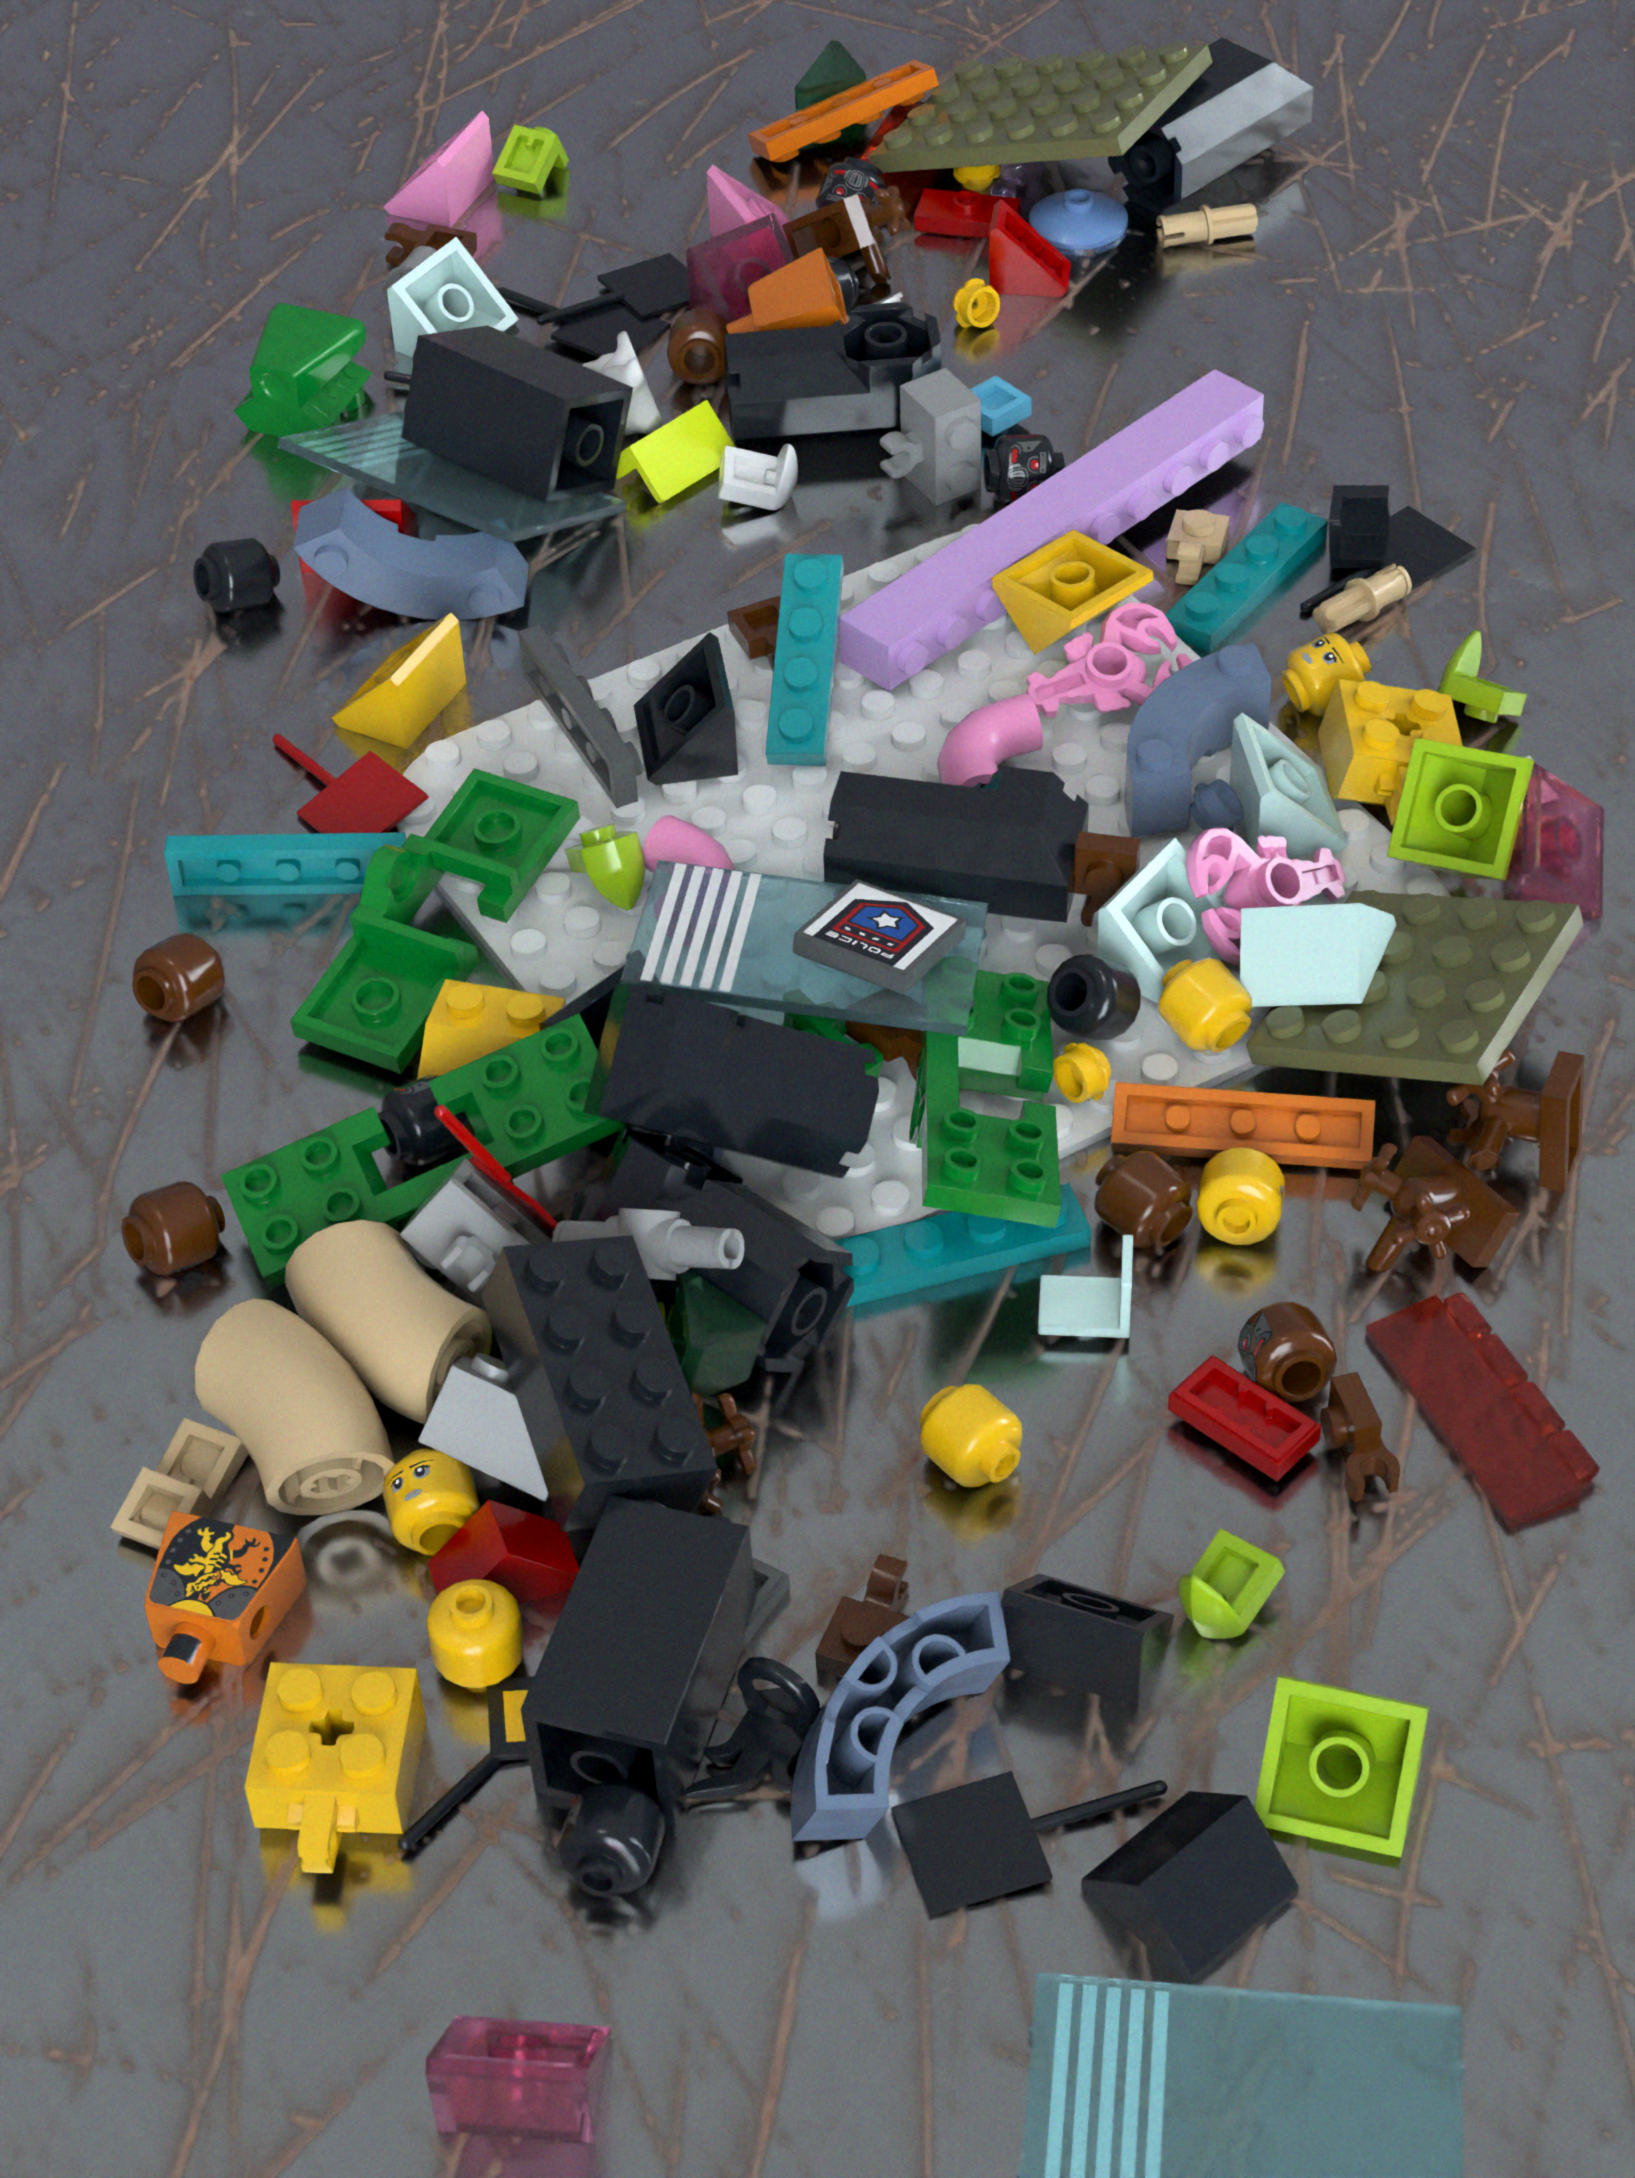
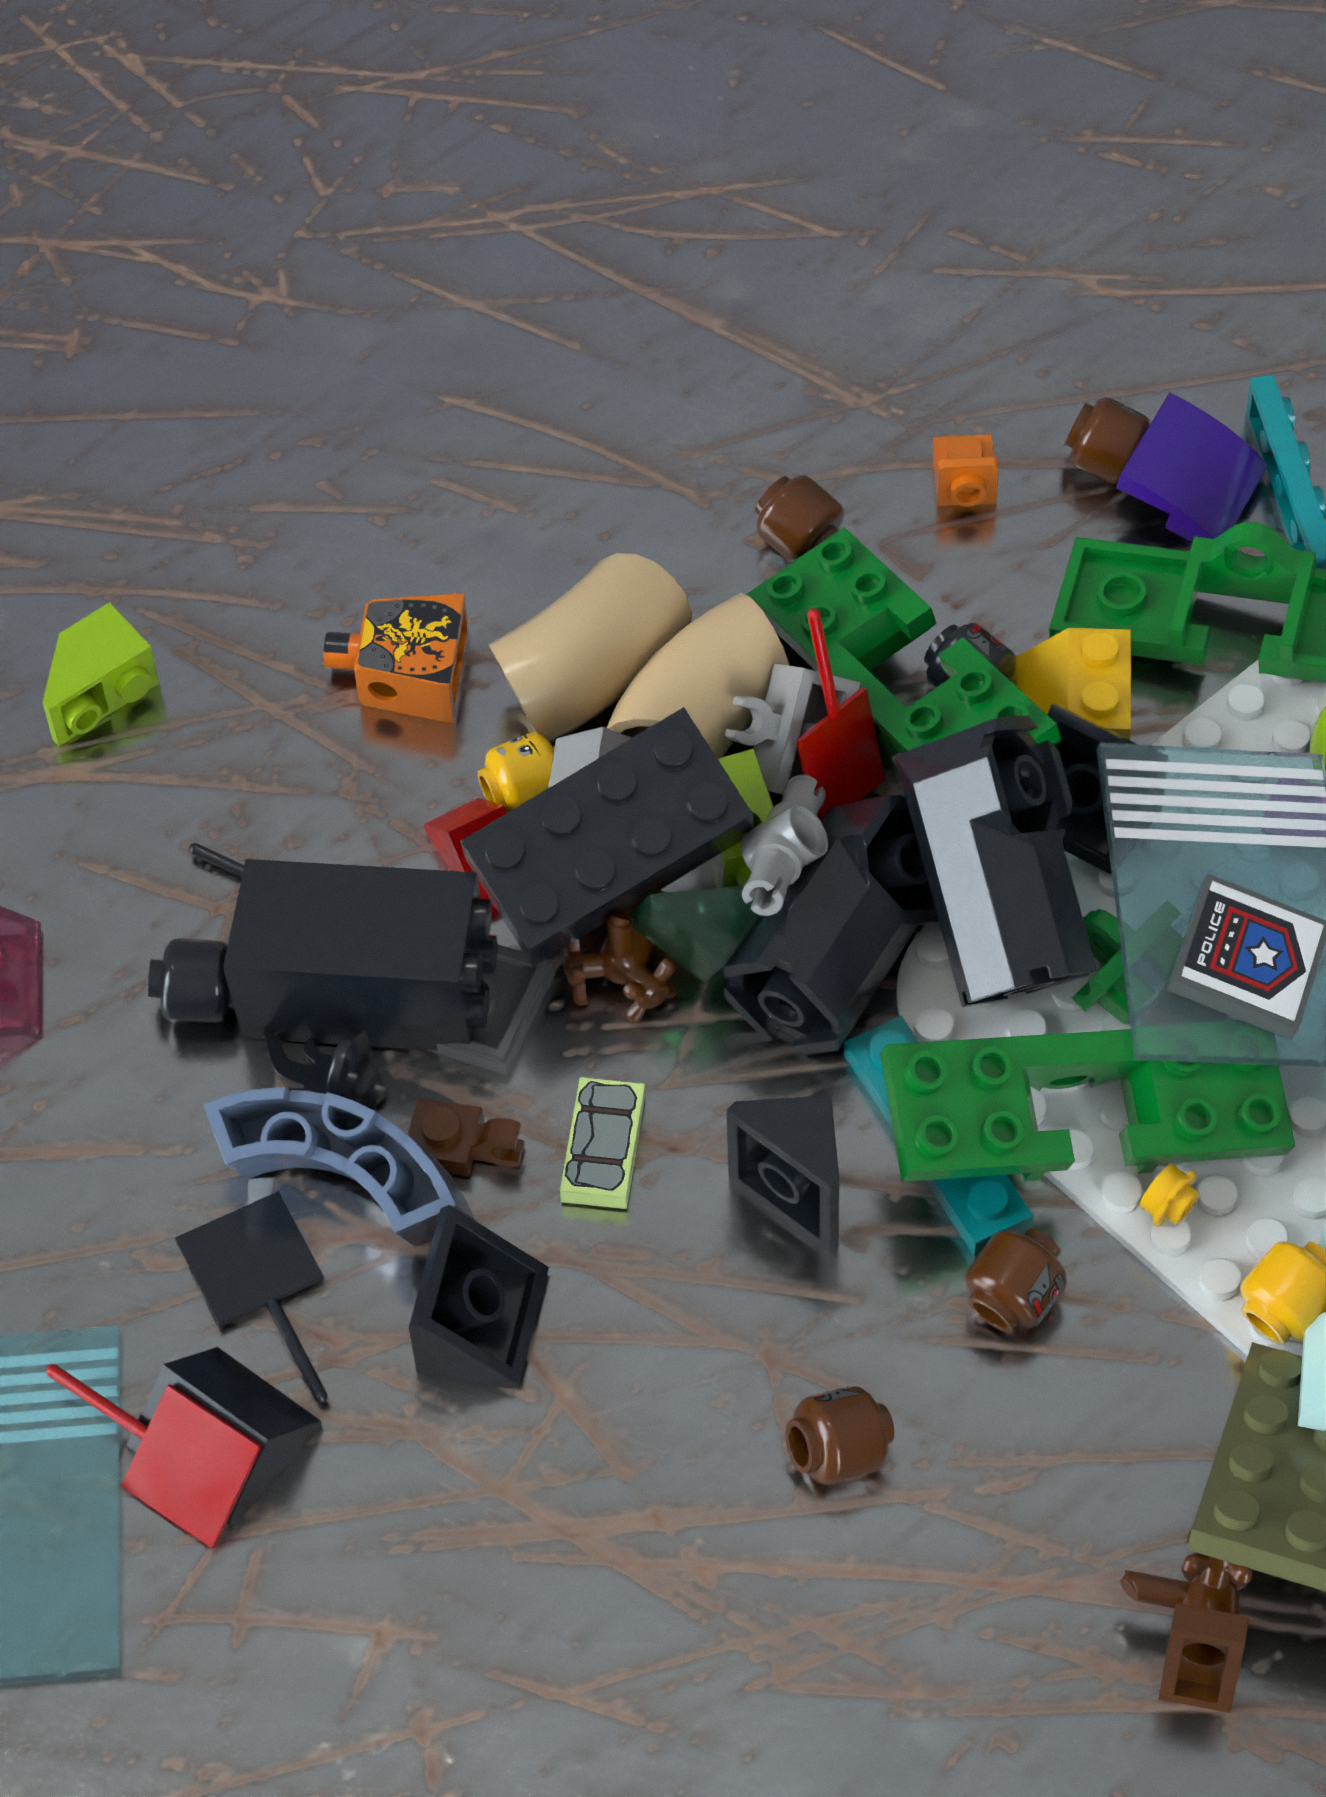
camera: 80 degrees right, 10 degrees up
tan slope [110,1418,249,1550] -> none
yellow hinge [244,1662,426,1874] -> none
yellow head [426,1579,525,1688] -> none
yellow head [919,1384,1023,1487] -> none
light aqua bracket [1038,1235,1133,1338] -> none
black head [1047,954,1141,1040] -> none
orange plate [1111,1082,1376,1170] -> none
red plate [1168,1355,1321,1481] -> none
lime plate [1177,1528,1286,1639] -> none
yellow head [1196,1148,1285,1245] -> none
lime slope [1254,1675,1429,1858] -> none
reddish brown plate [1320,1372,1400,1502] -> none
reddish brown piece [1351,1136,1521,1272] -> none
clear red windscreen [1366,1292,1600,1528] -> none
none -> lime slope [42,602,159,746]
none -> piece [46,1364,262,1548]
none -> tile [560,1077,646,1209]
none -> black slope [726,1095,839,1254]
none -> orange bracket [932,434,999,507]
none -> dark purple slope [1116,392,1268,542]

